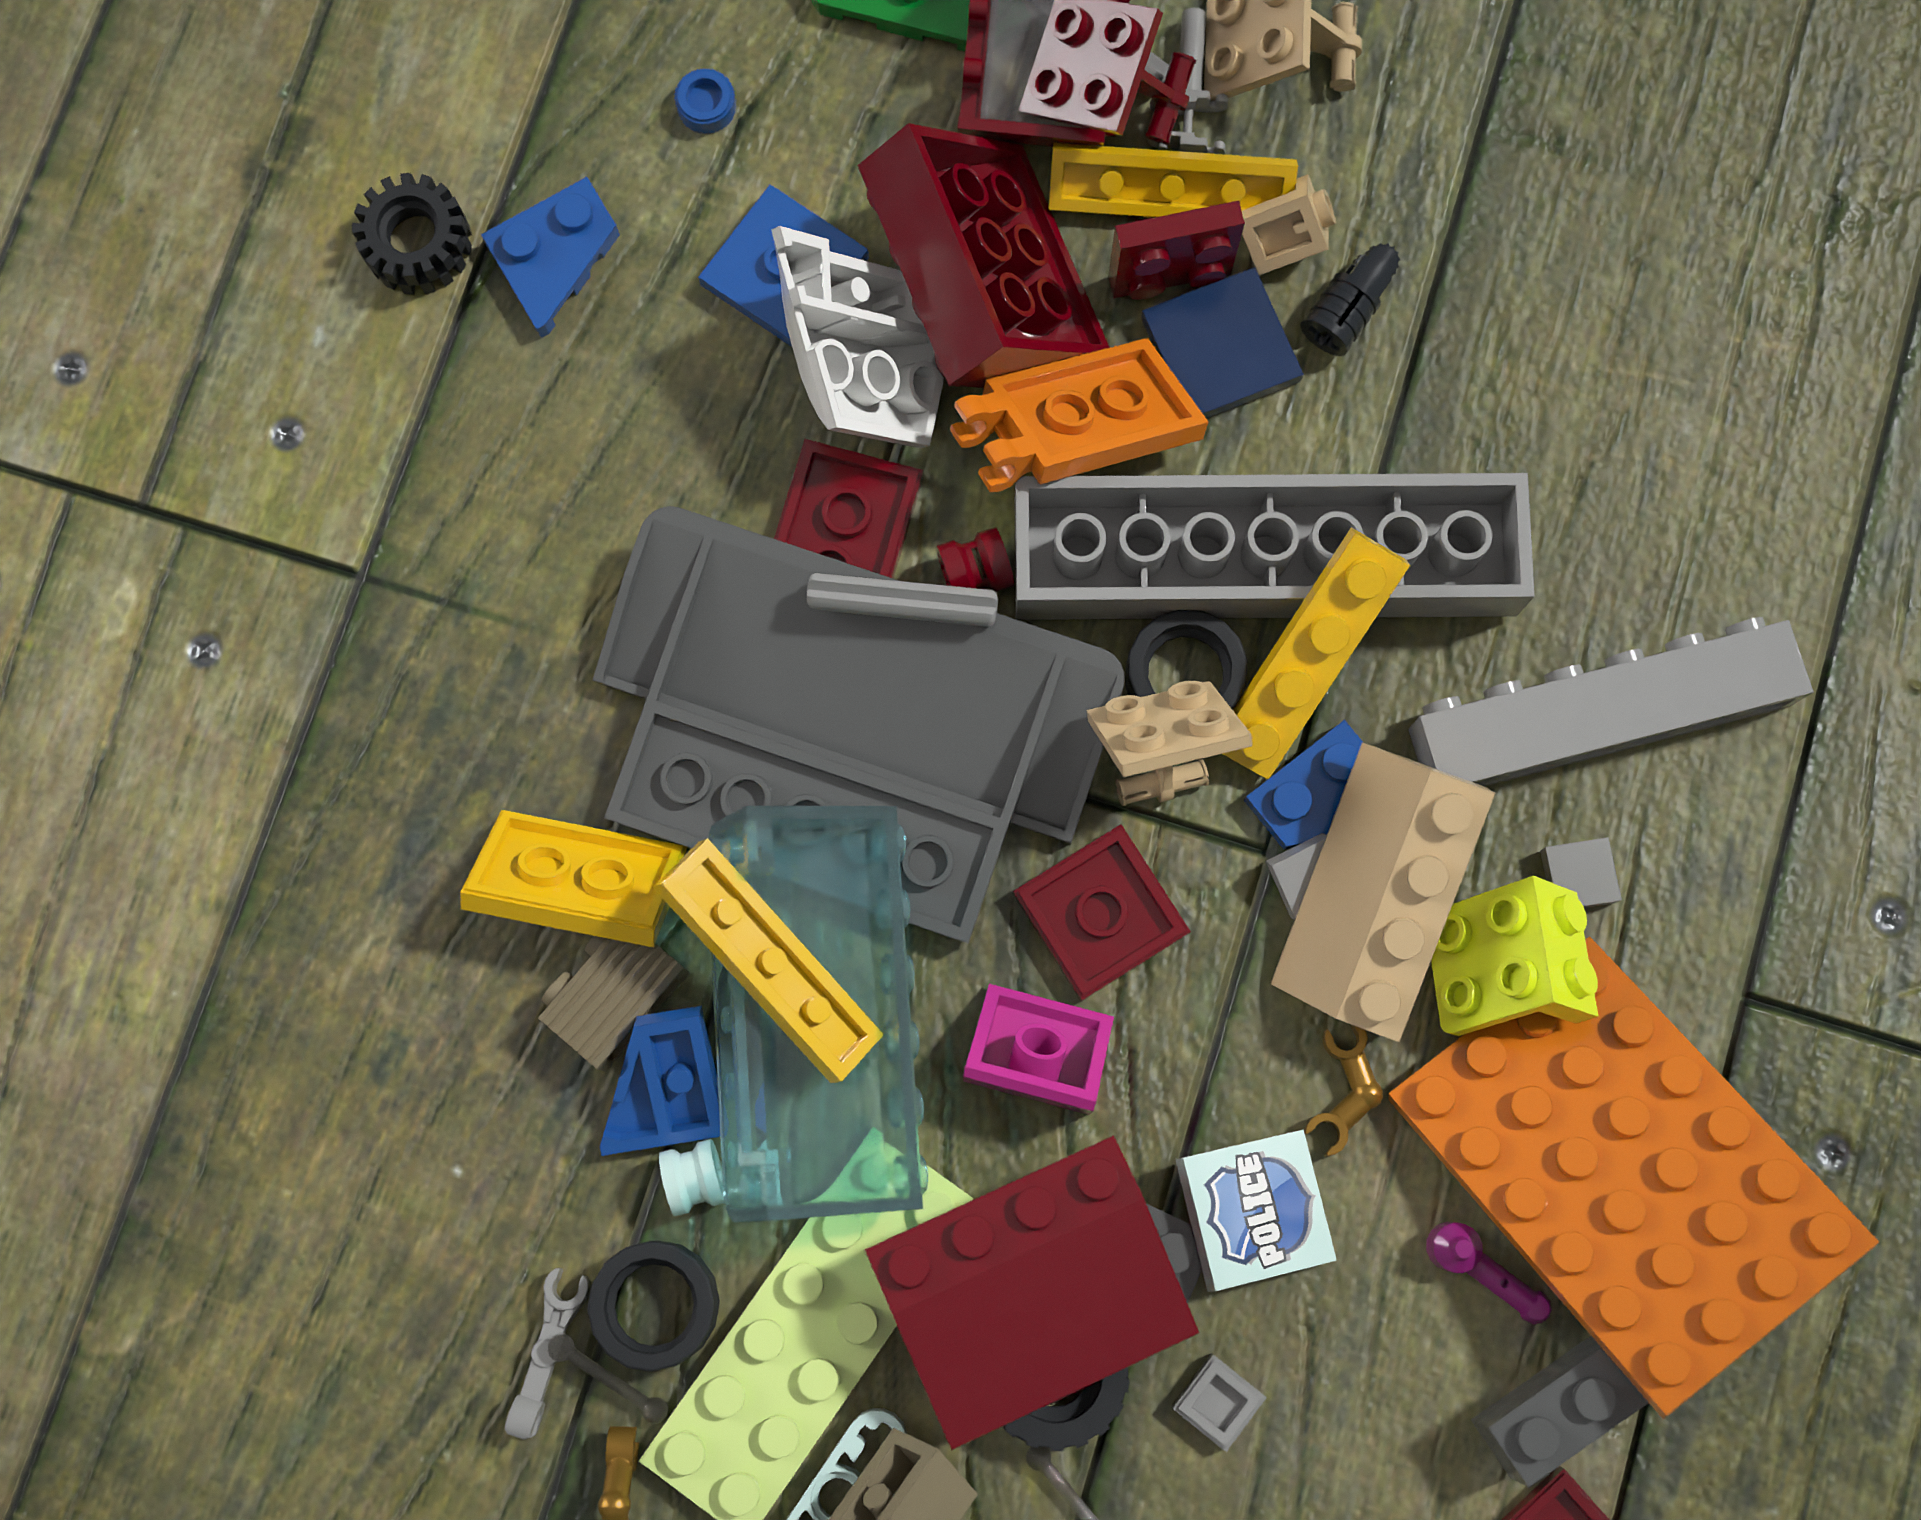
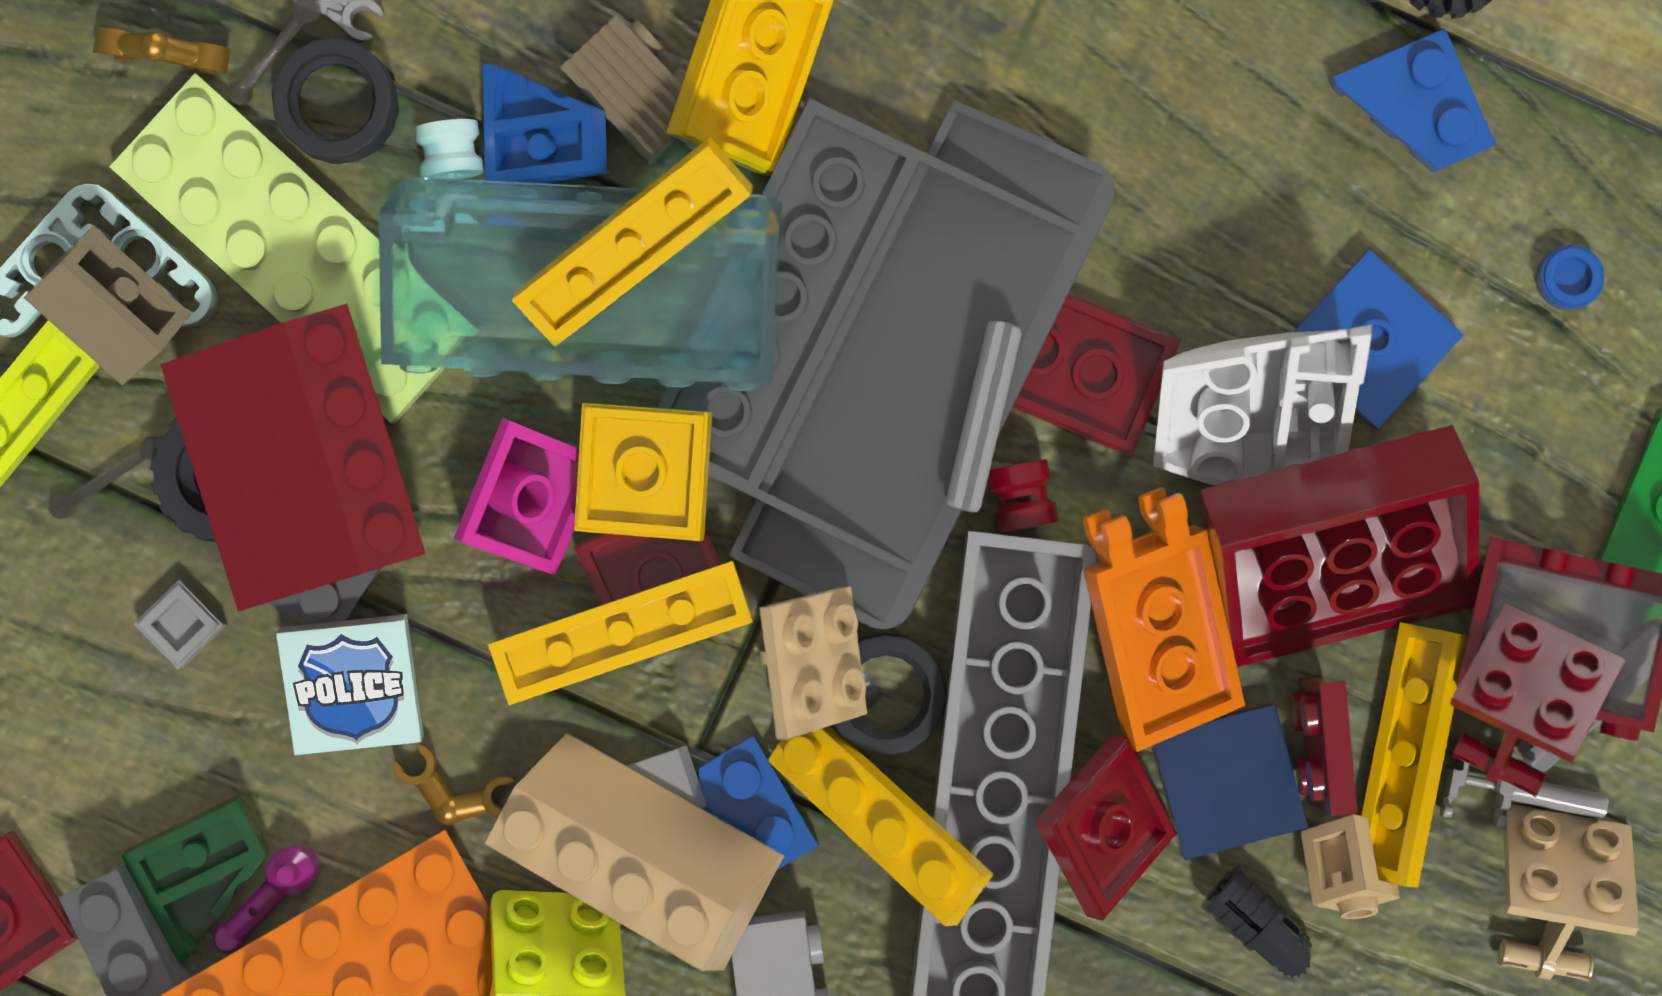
camera: 100 degrees right, 10 degrees up
none -> dark green wing [121,794,270,963]
none -> yellow plate [488,561,754,705]
none -> yellow tile [574,403,712,541]
none -> dark red tile [1035,735,1177,921]

